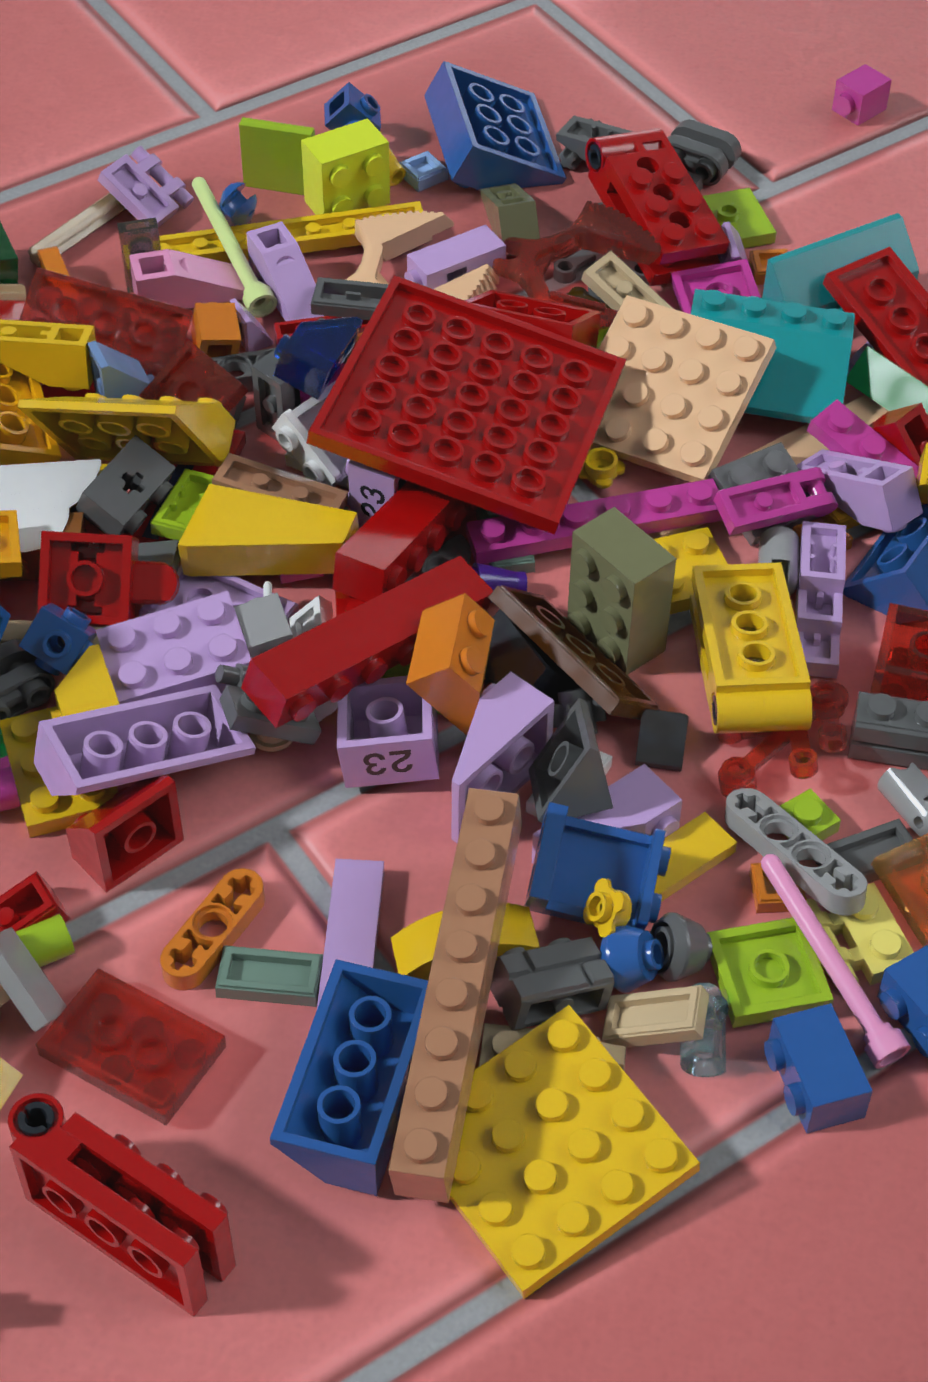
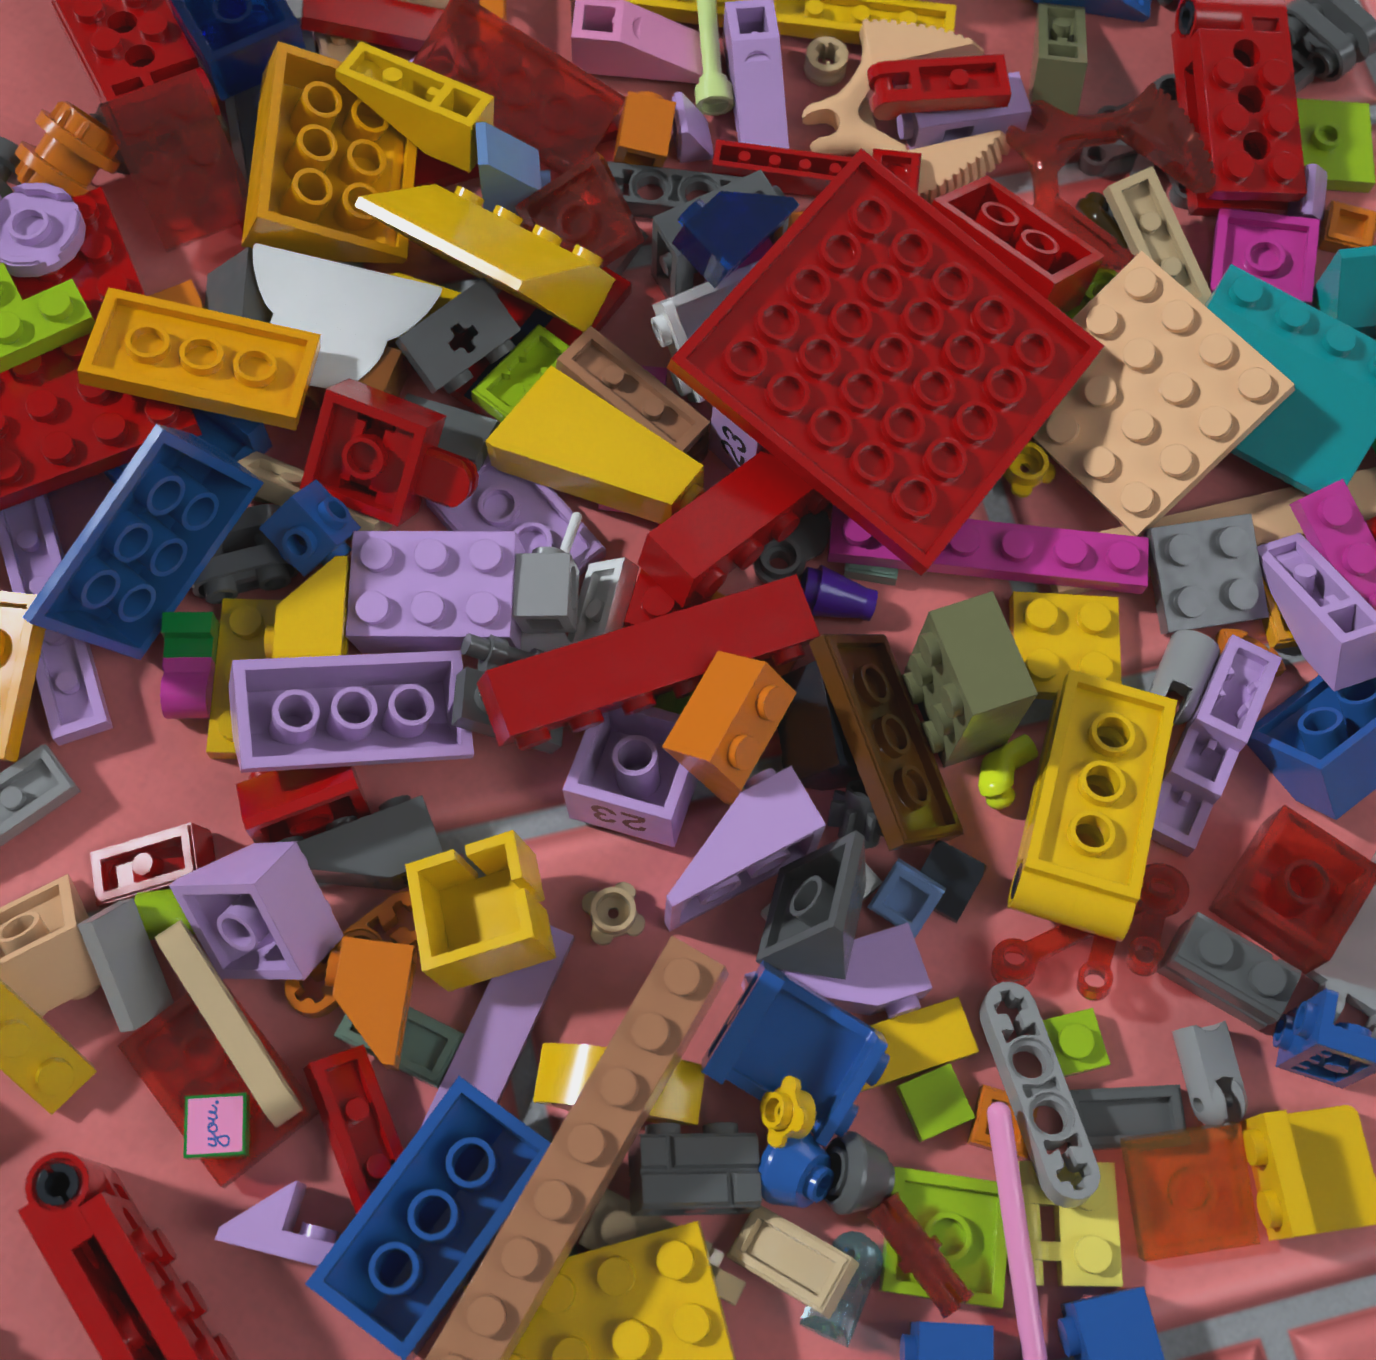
camera: 15 degrees right, 20 degrees up
dark grey tile [311,277,389,320] -> none
dark pink plate [713,467,838,536] -> none
none -> tan beam [155,920,303,1128]
none -> lavender slope [169,841,344,980]
none -> bright pink tile [183,1093,250,1160]
none -> lavender slope [215,1181,338,1266]
none -> dark grey slope [278,795,443,891]
none -> red plate [303,1044,404,1214]
none -> orange slope [325,936,418,1071]
none -> yellow piece [405,830,556,992]
none -> tan plate [582,882,645,945]
none -> tan bush [804,36,848,87]
none -> red plate [867,54,1012,121]
none -> medium blue tile [867,858,947,938]
none -> clear red pin [867,1192,974,1319]
none -> lime tile [895,1063,975,1143]
none -> neon yellow arm [978,734,1038,810]

